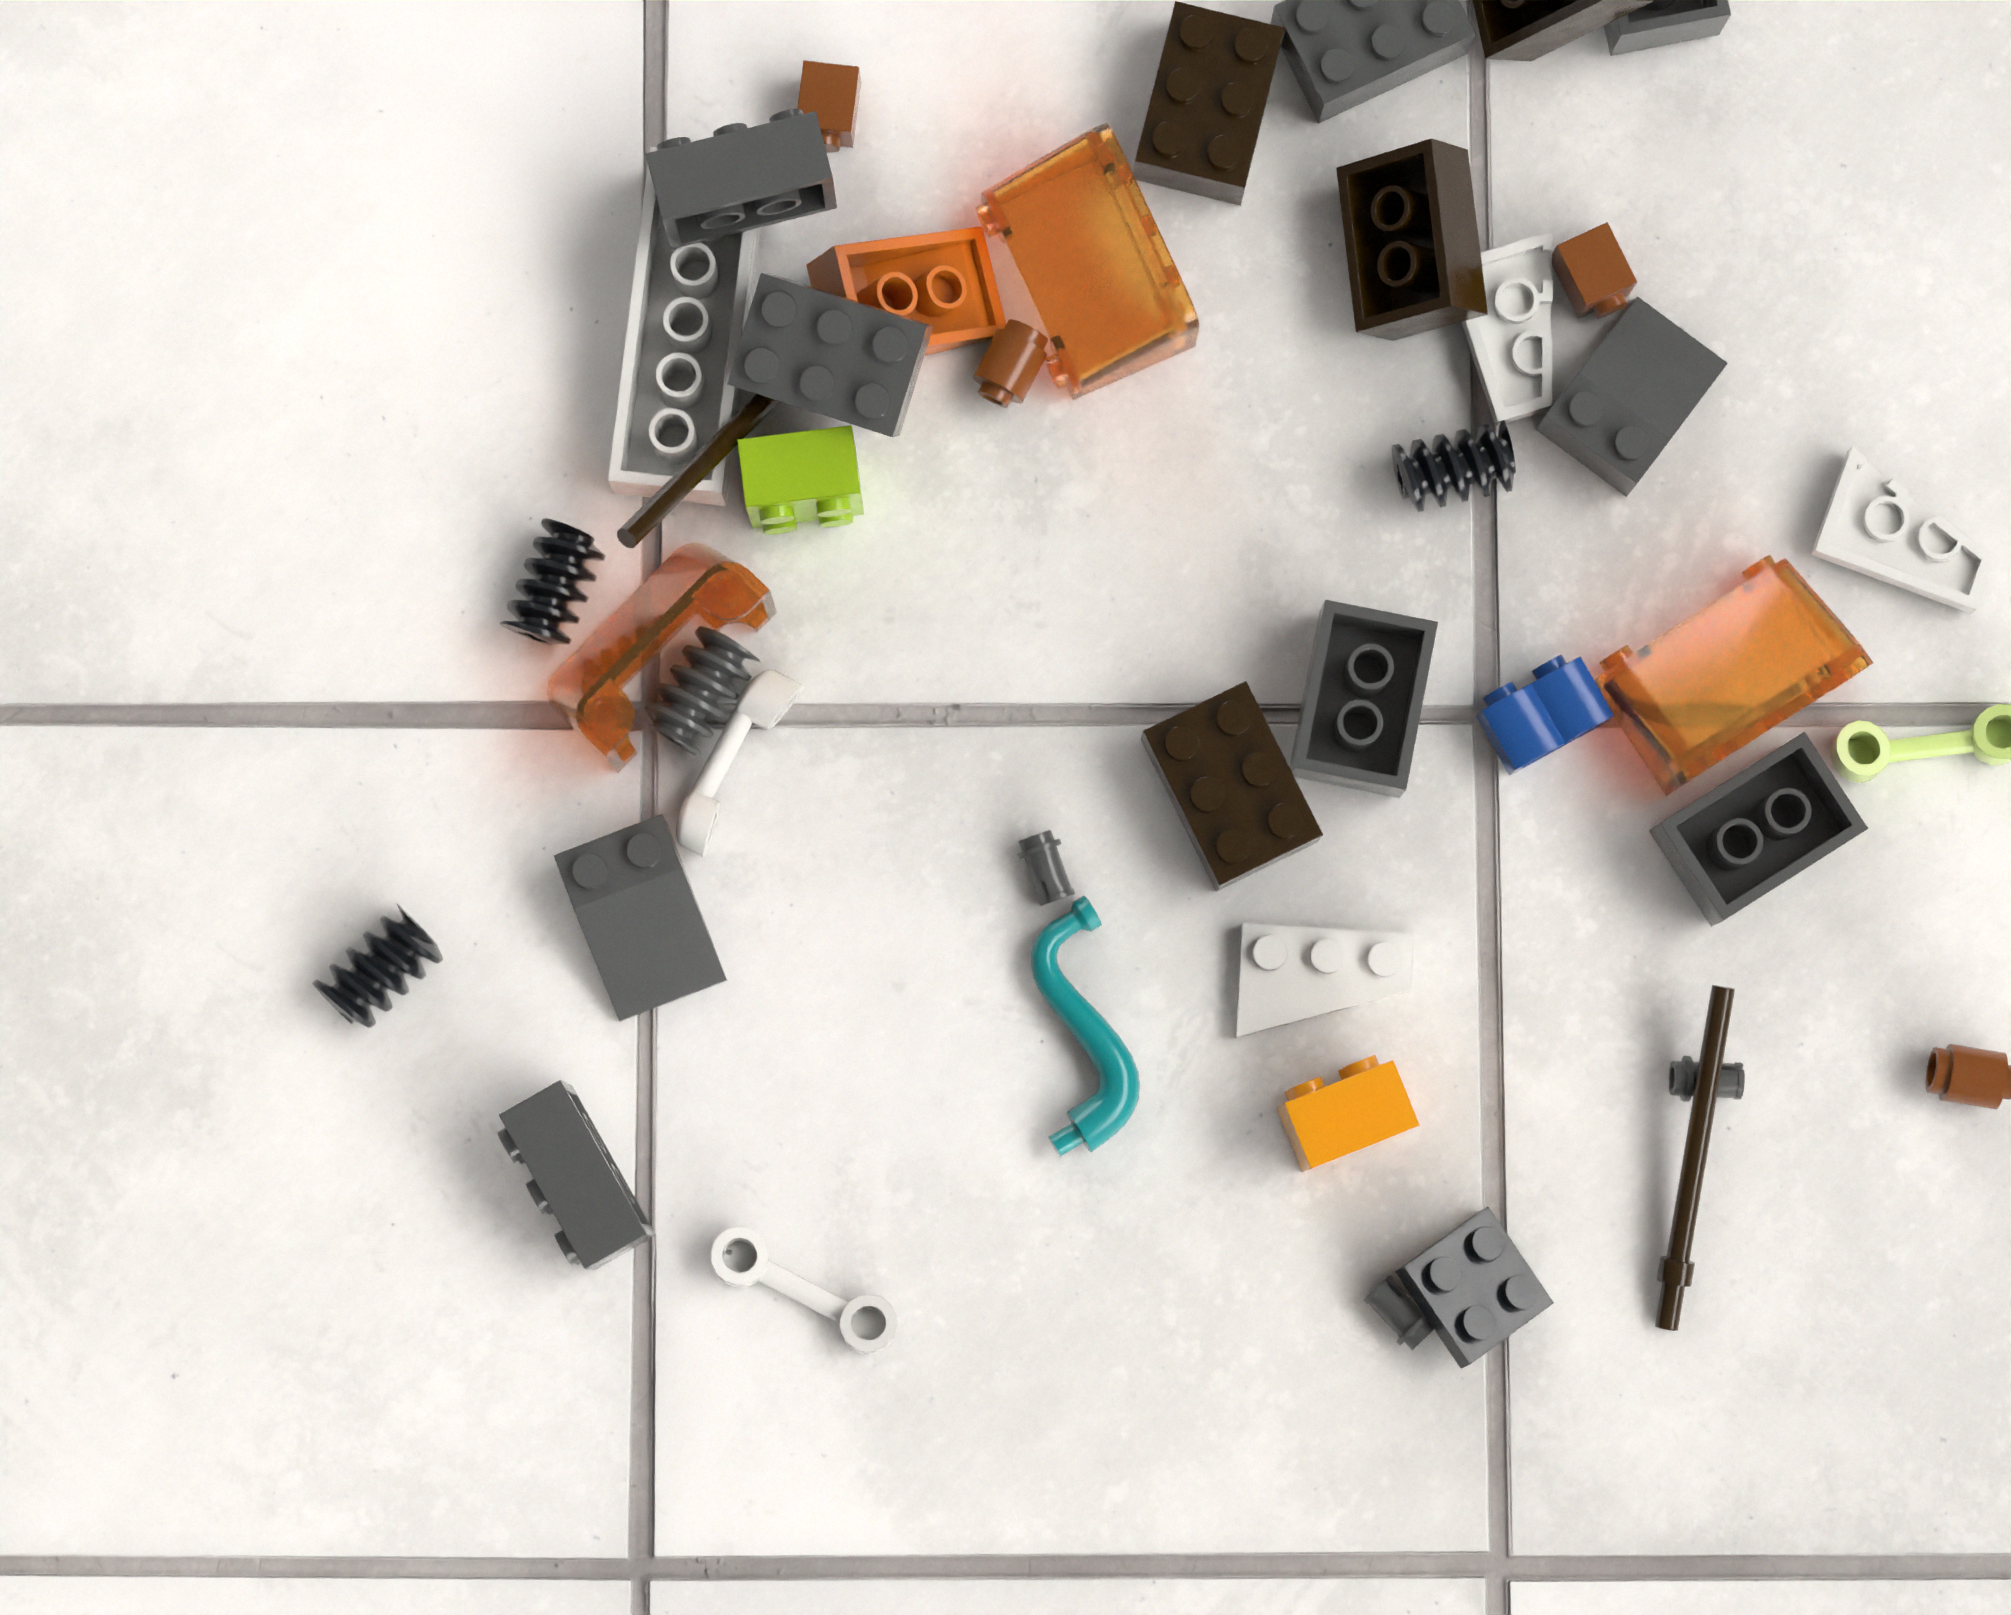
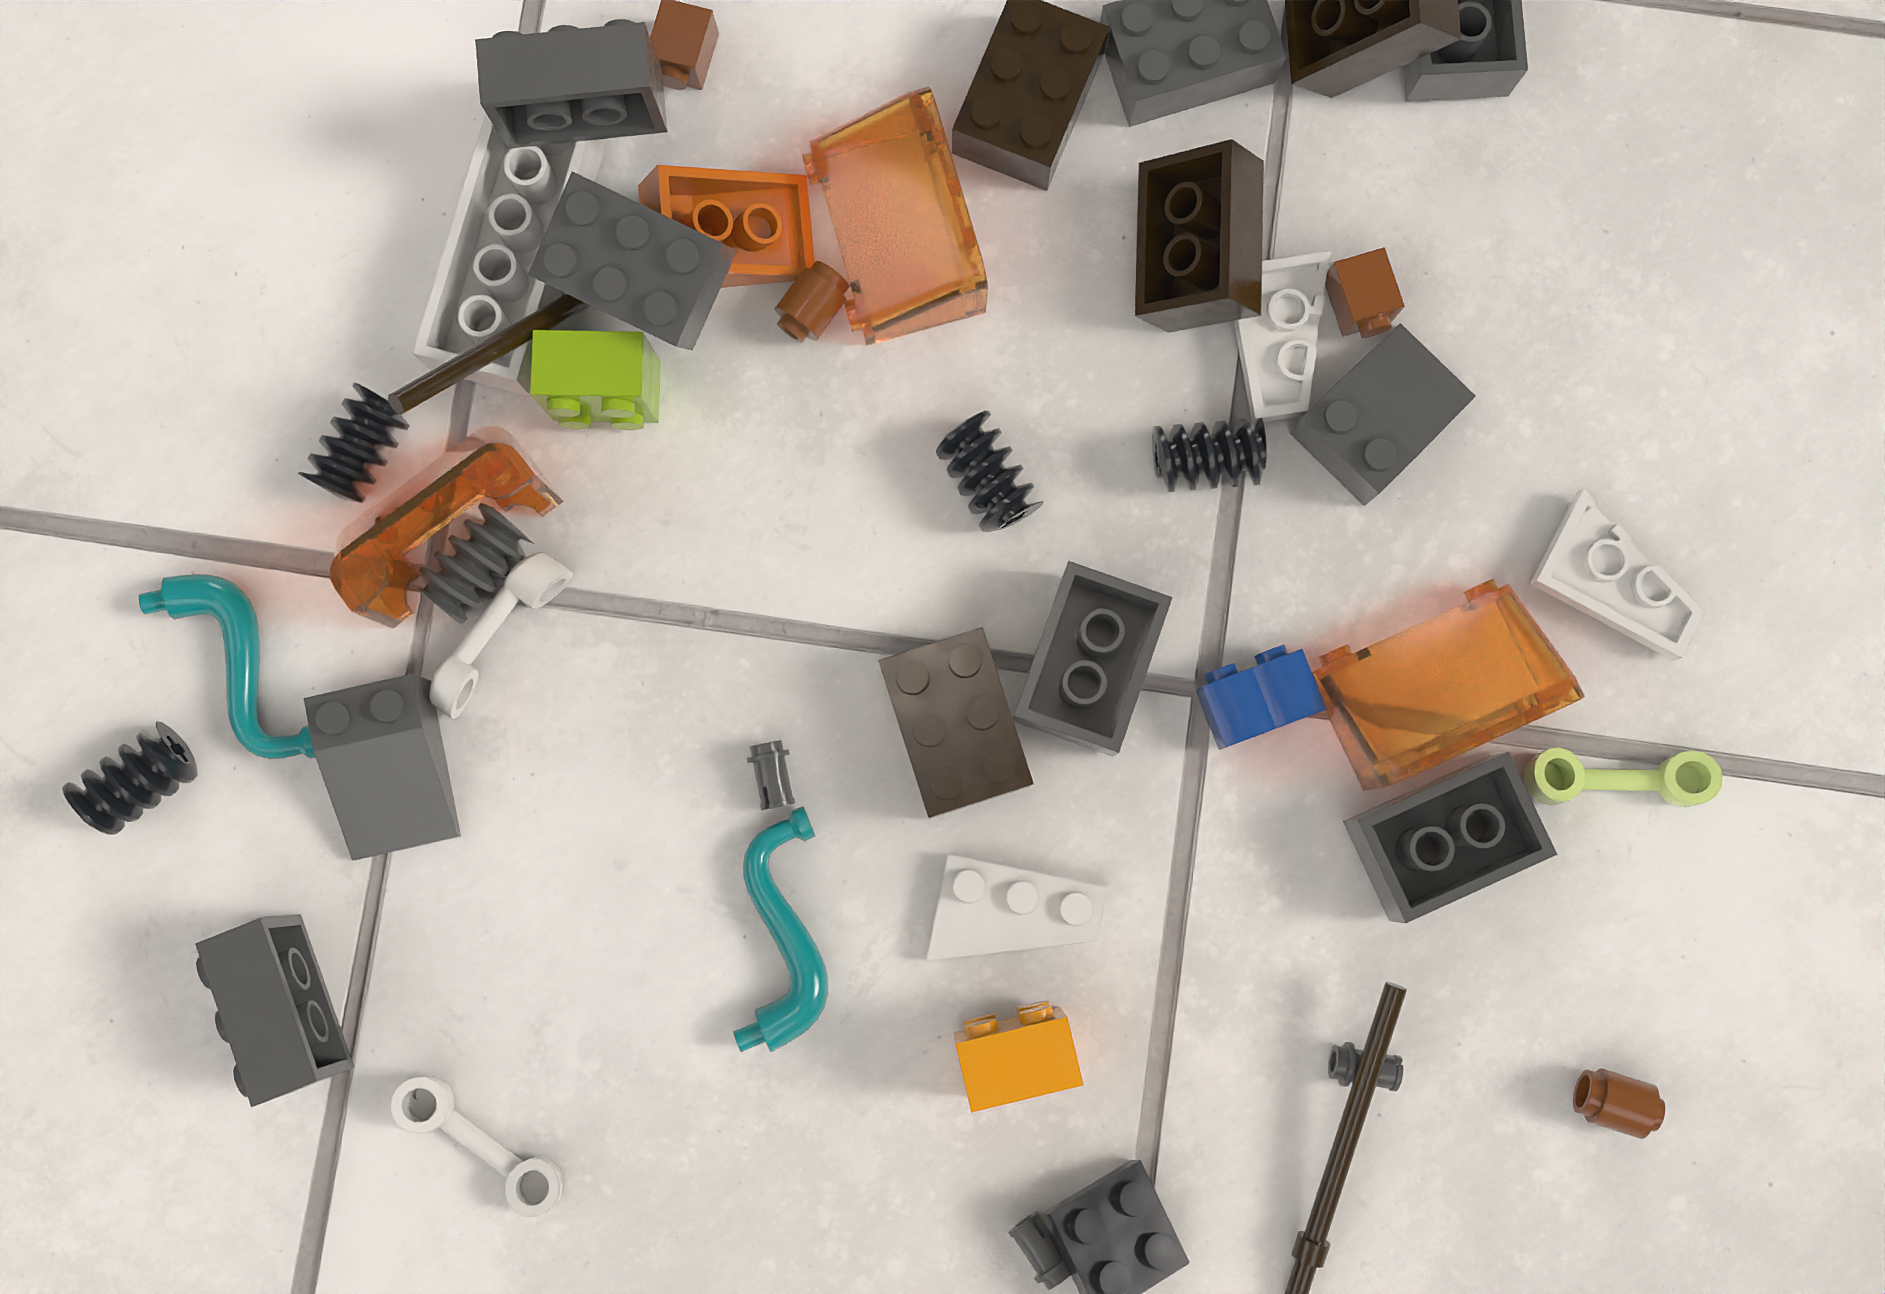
camera: 10 degrees right, 0 degrees up
none -> teal animal [139,574,315,759]
none -> black piece [936,410,1043,532]

